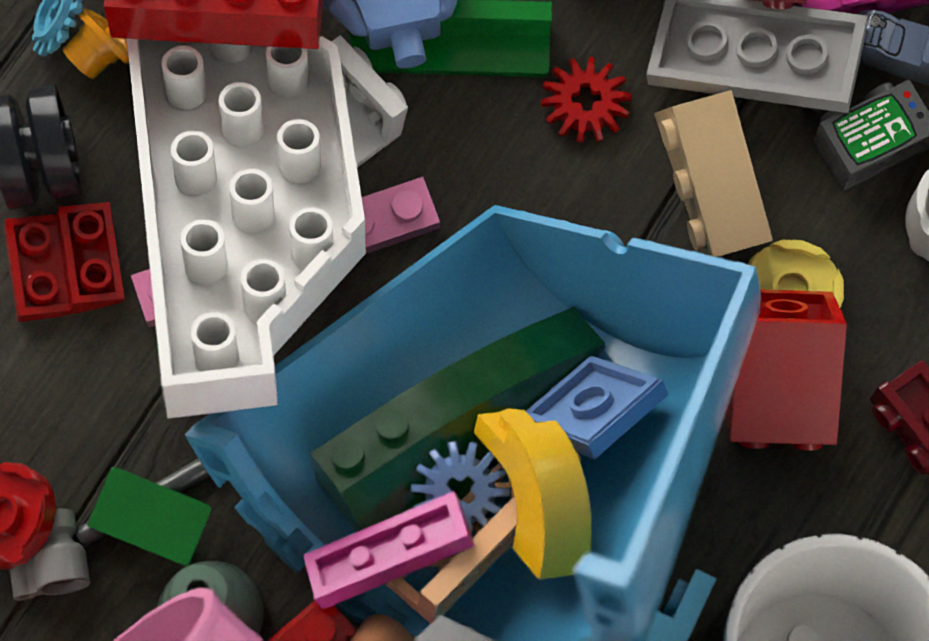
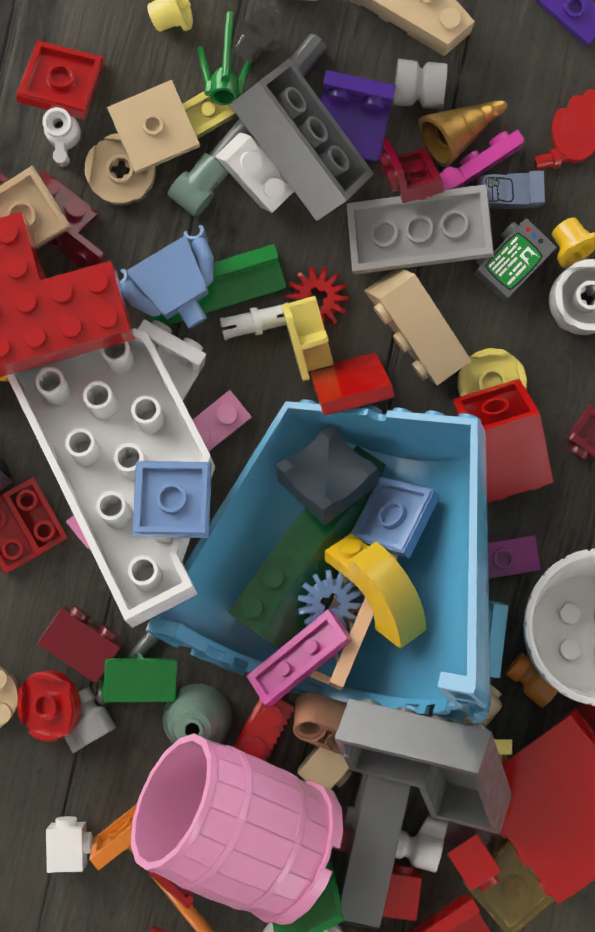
camera: 20 degrees left, 15 degrees up
none -> dark red brick [37,605,124,683]
none -> medium blue plate [132,461,212,538]
none -> white pin [220,302,288,340]
none -> black brick [276,425,379,525]
none -> light yellow panel [281,296,334,381]
none -> red tile [309,352,395,415]
none -> magenta plate [488,535,541,579]

